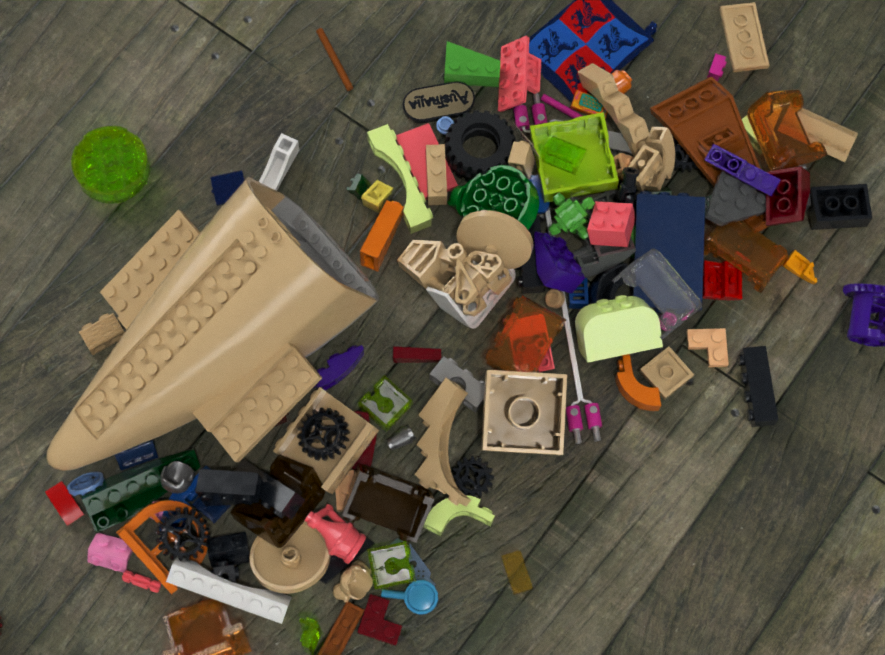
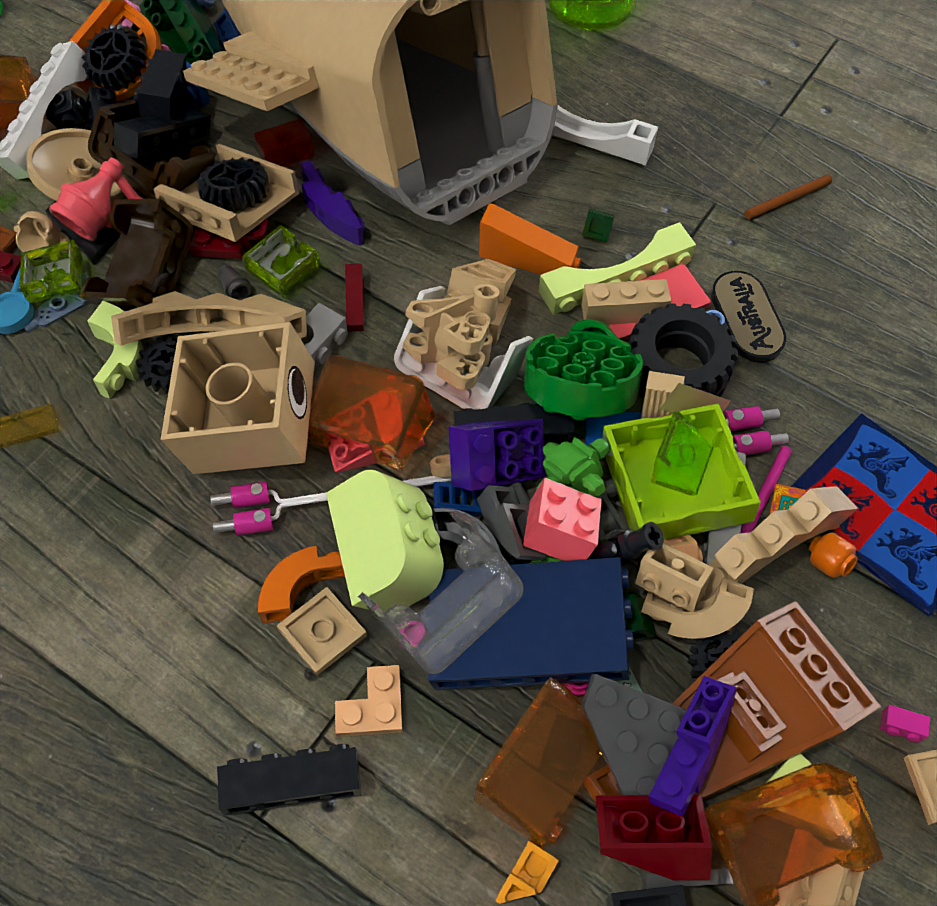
camera: 90 degrees right, 10 degrees down
flat silver hair [160,461,195,494] -> none
clear blue piece [210,170,244,206] -> none
light yellow slope [361,180,393,213] -> none
bright green wedge [444,41,500,87] -> none
tan dish [457,210,533,270] -> none
coral bracket [498,36,541,112] -> none
red slope [702,260,742,300] -> none

